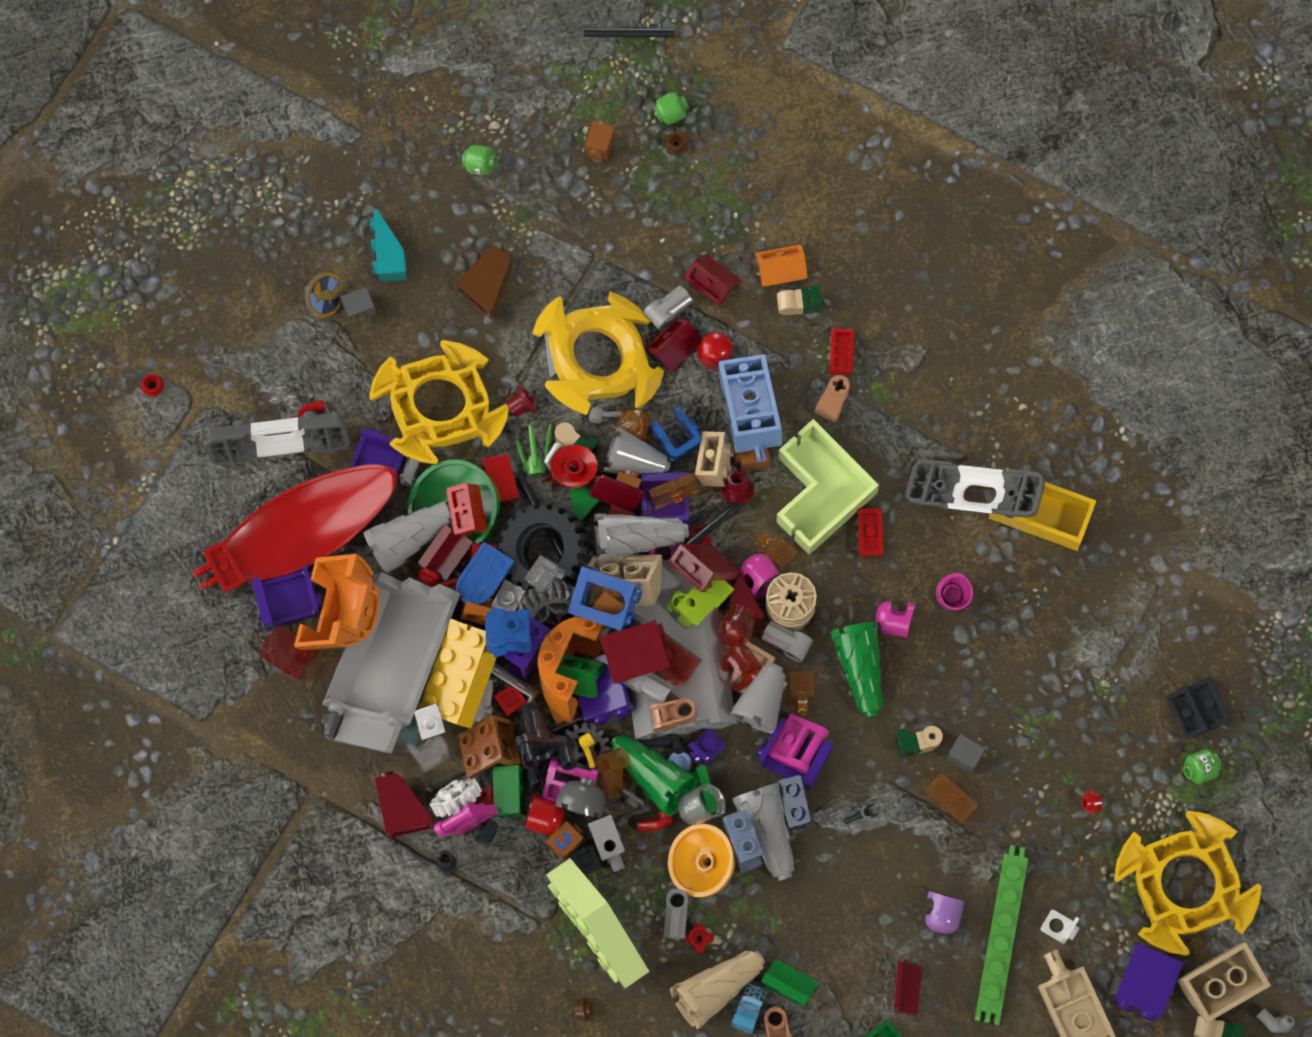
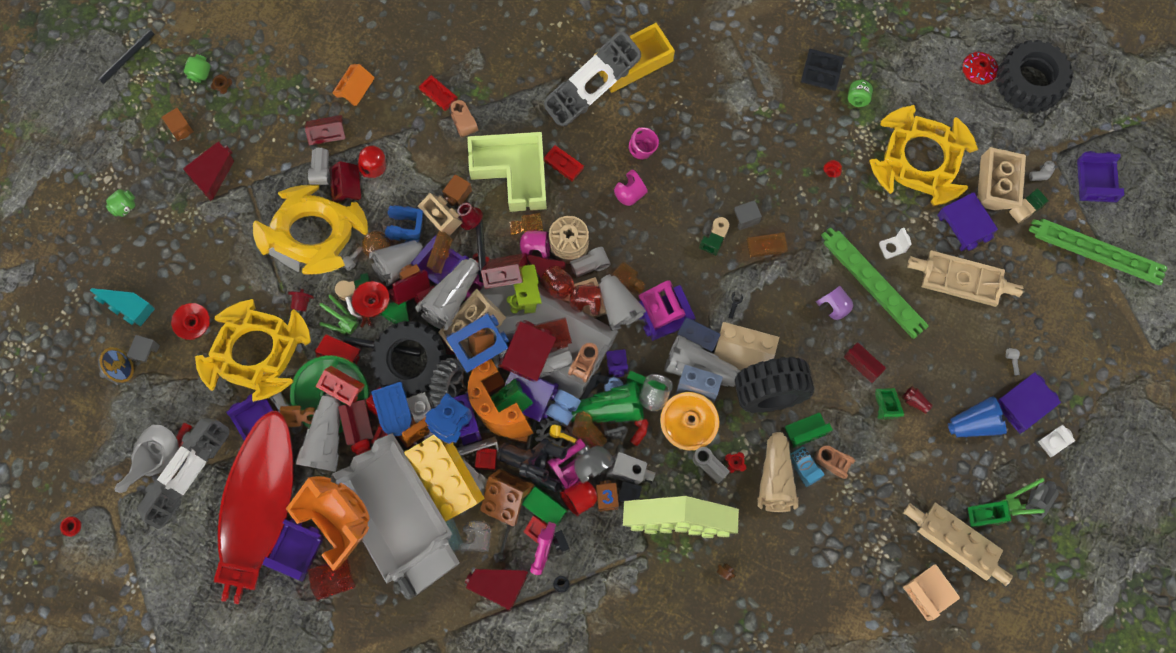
camera: 55 degrees left, 0 degrees up
white bracket [414,704,445,740] -> none
white gear [430,778,482,817] -> none
reddish brown slope [456,244,512,319] -> none
clear panel [524,555,566,592] -> none
medium blue brick [719,354,782,462] -> none
leg [777,285,822,315] -> none
green cone [830,622,884,718] -> none
none -> light grey hat [115,425,178,493]
none -> red dish [171,303,210,340]
none -> dark red slope [183,141,234,201]
none -> dark orange plate [279,406,315,427]
none -> medium blue wheel [545,389,581,426]
none -> tan slope [714,322,779,372]
none -> black tyre [735,357,815,413]

